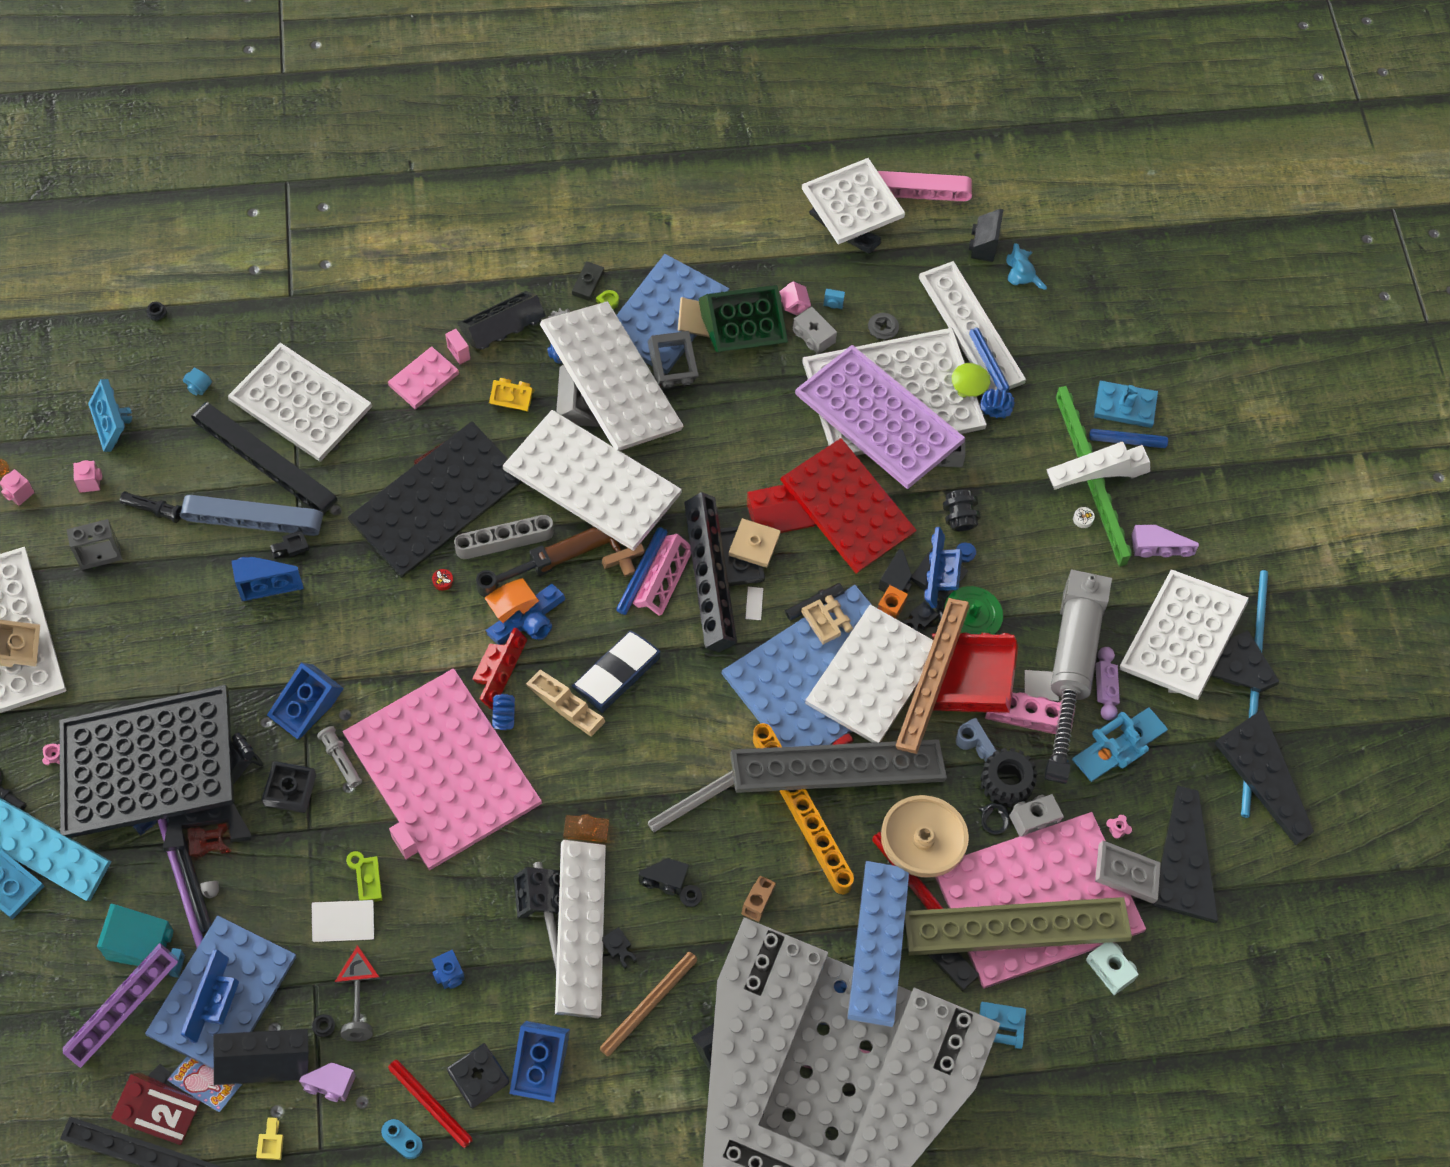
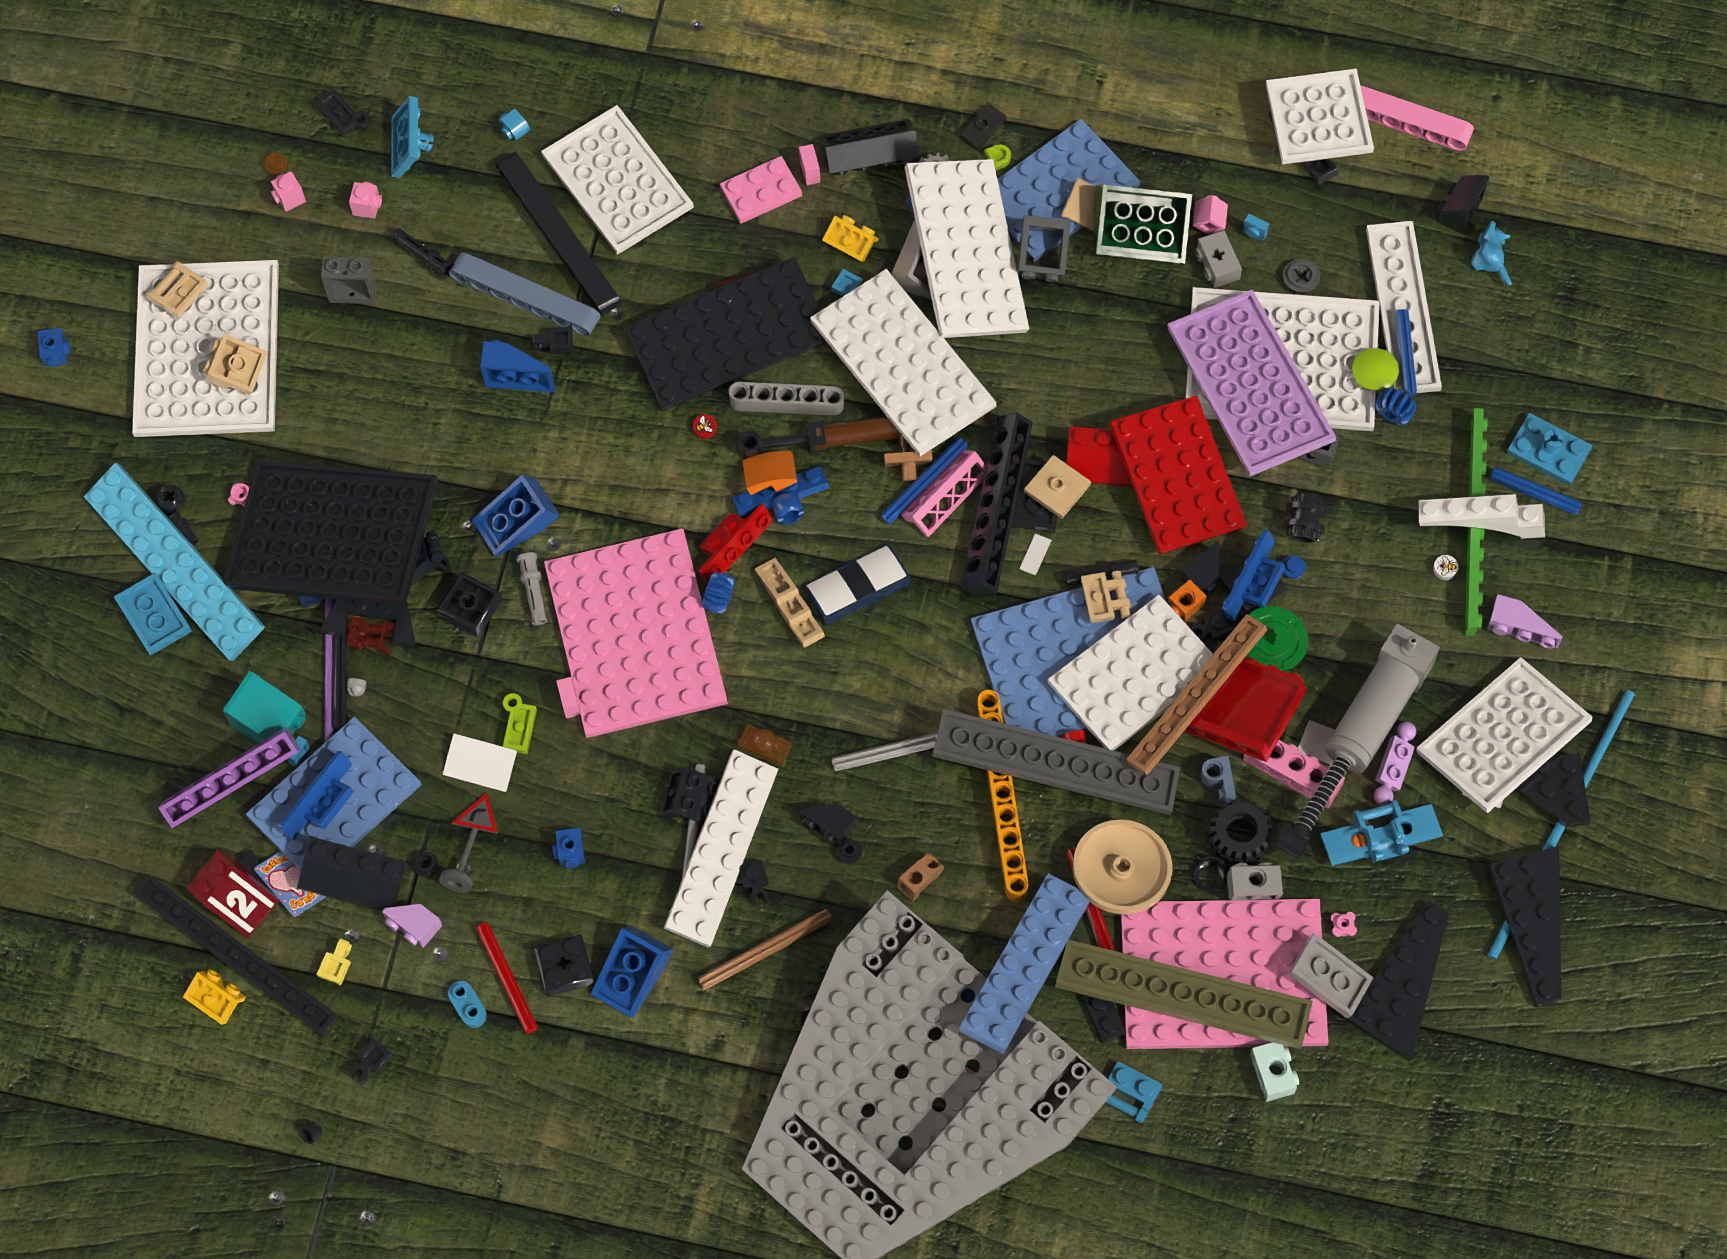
camera: 25 degrees right, 5 degrees up
black plate [146,302,167,321] -> none
none -> black hinge [316,89,371,136]
none -> dark azure plate [831,269,863,297]

